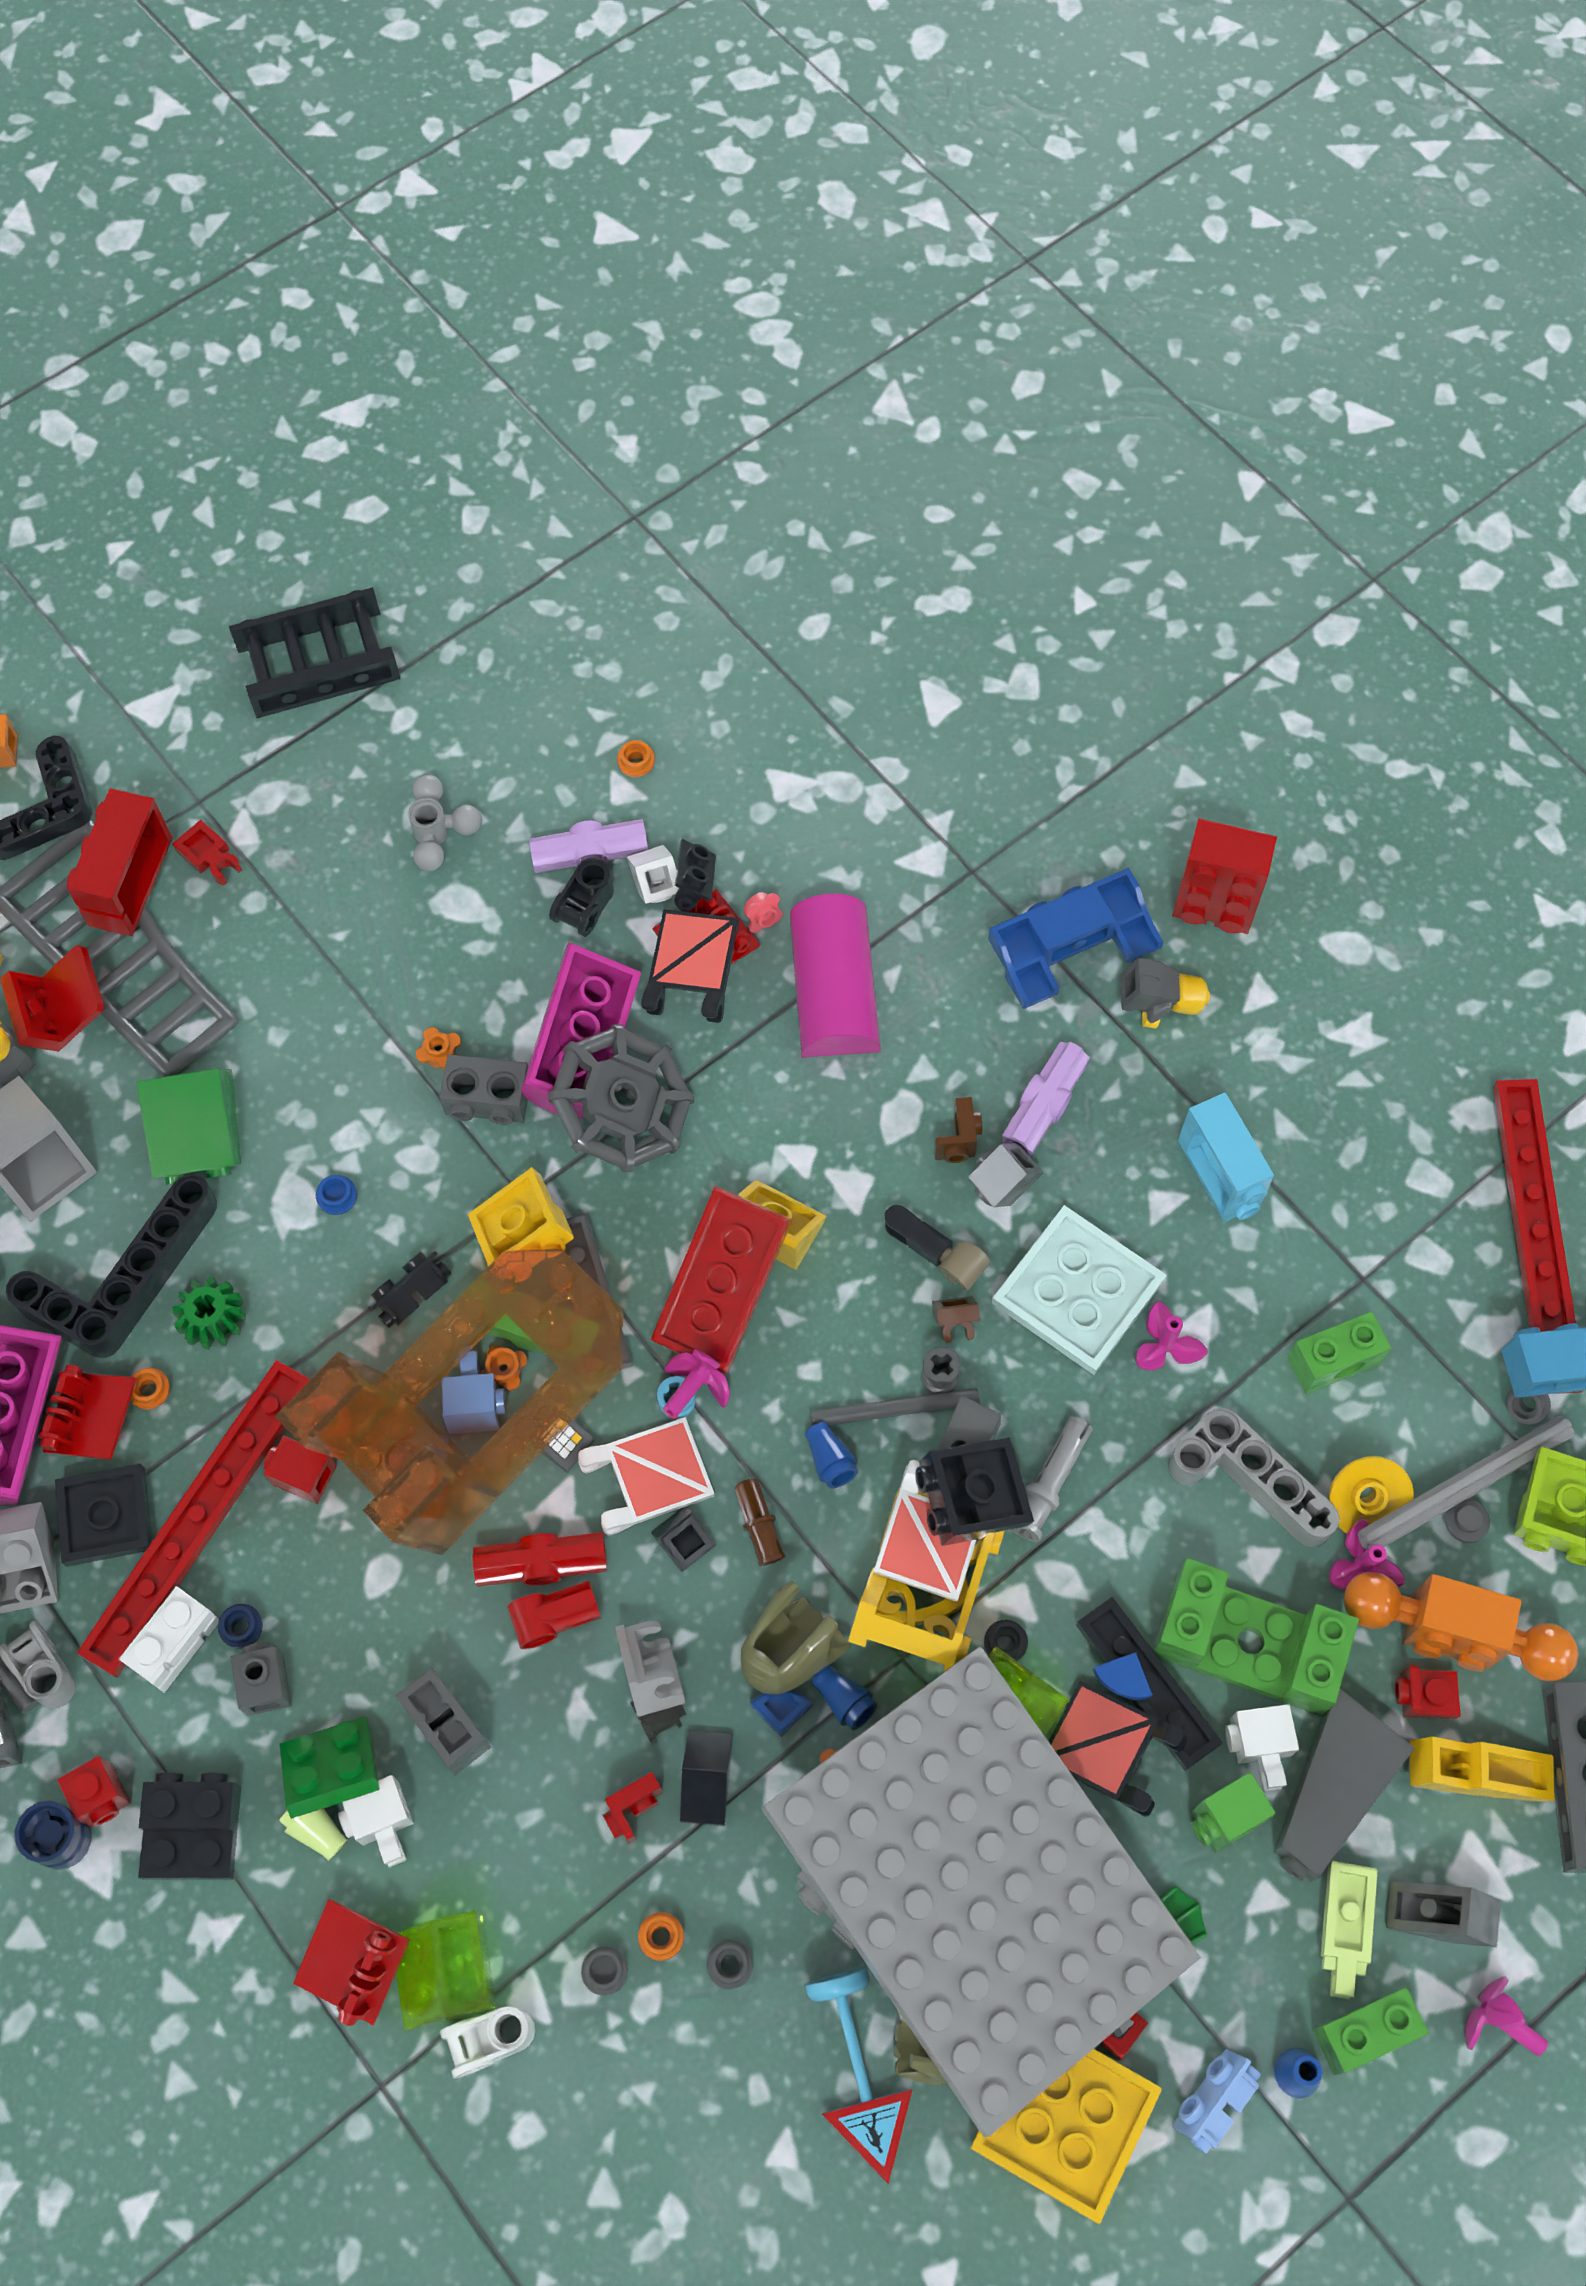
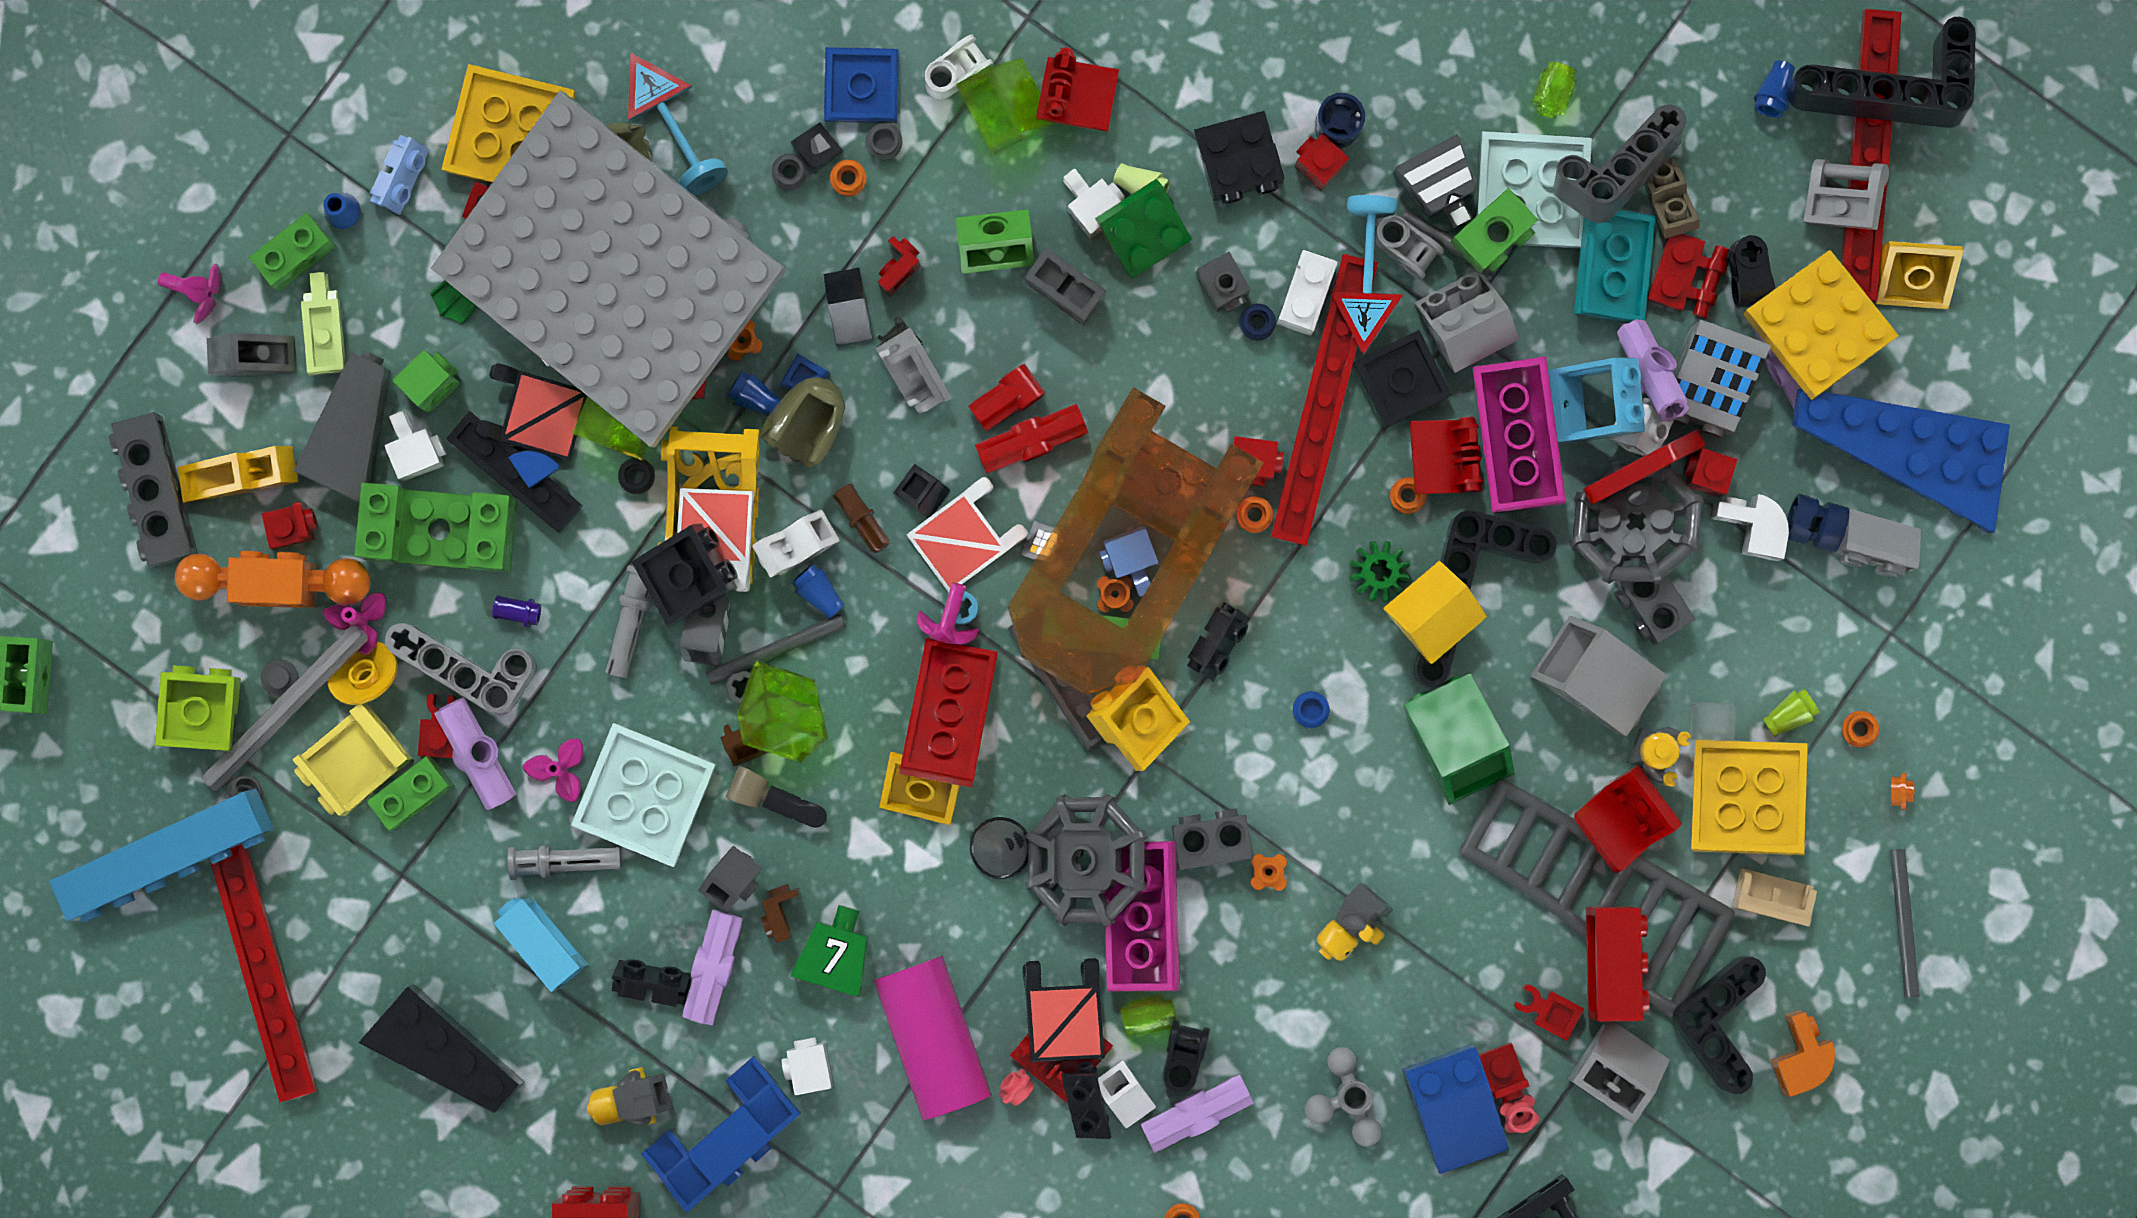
camera: 160 degrees right, 20 degrees up
none -> light yellow panel [292,703,413,816]
none -> black wedge [358,985,525,1113]
none -> red plate [417,694,456,758]
none -> lavender piece [434,697,516,810]
none -> dark purple pin [492,595,541,628]
none -> light grey pin [508,846,621,880]
none -> black hinge [612,959,691,1007]
none -> clear neon green slope [737,661,828,763]
none -> white brick [752,510,840,578]
none -> white brick [782,1037,833,1095]
none -> black slope [791,123,843,174]
none -> green torso [791,905,868,997]
none -> blue tile [824,47,899,123]
none -> bright green brick [956,209,1034,274]
none -> dark grey hat [970,817,1028,879]
none -> clear neon green brick [1120,993,1177,1038]
none -> piece [1317,883,1393,961]
none -> medium azure piece [1331,195,1404,355]
none -> yellow slope [1383,560,1487,665]
none -> blue slope [1402,1044,1509,1174]
none -> red bracket [1478,1042,1530,1102]
none -> coral plate [1499,1094,1540,1133]
none -> light grey slope [1567,1021,1670,1124]

